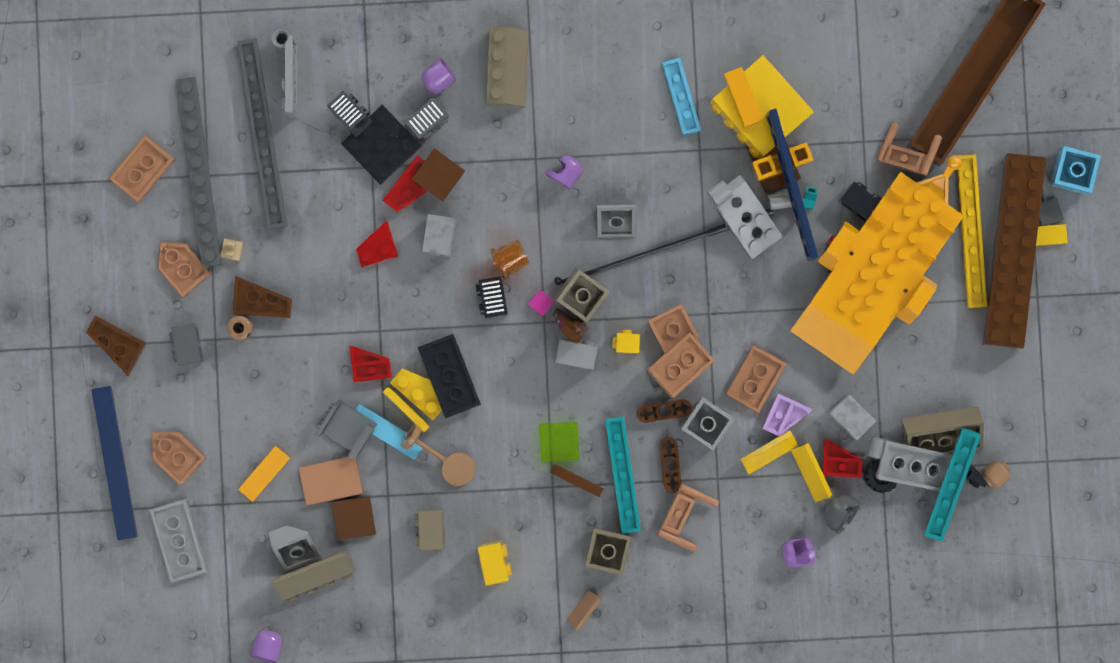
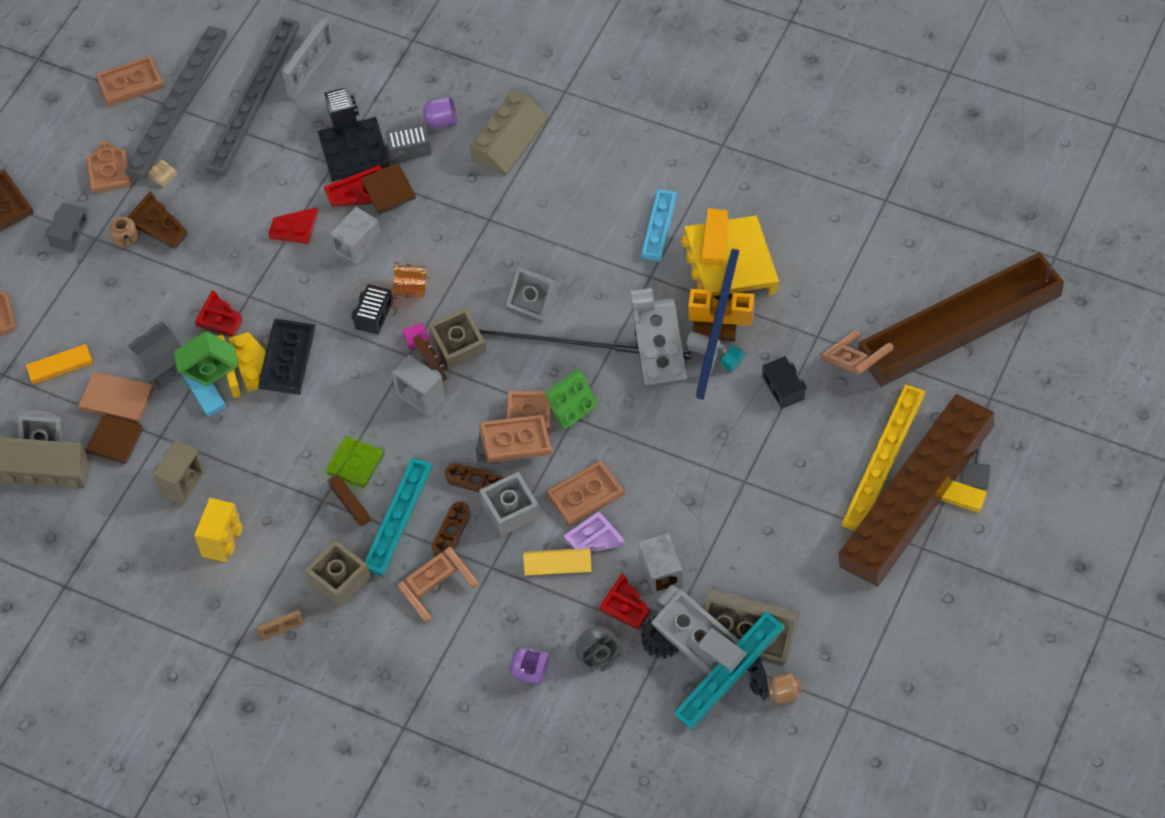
camera: 30 degrees right, 30 degrees down
medium nougat piece [401,425,475,486] -> none
medium lavender helmet [545,155,583,189] -> none
yellow brick [612,330,640,354] -> none
light orange piece [790,155,964,375] -> none
yellow tile [791,443,833,503] -> none
medium azure brick [1049,146,1101,195] -> none
none -> bright green brick [174,331,238,387]
none -> bright green plate [544,369,598,430]
none -> light grey tile [697,628,746,672]

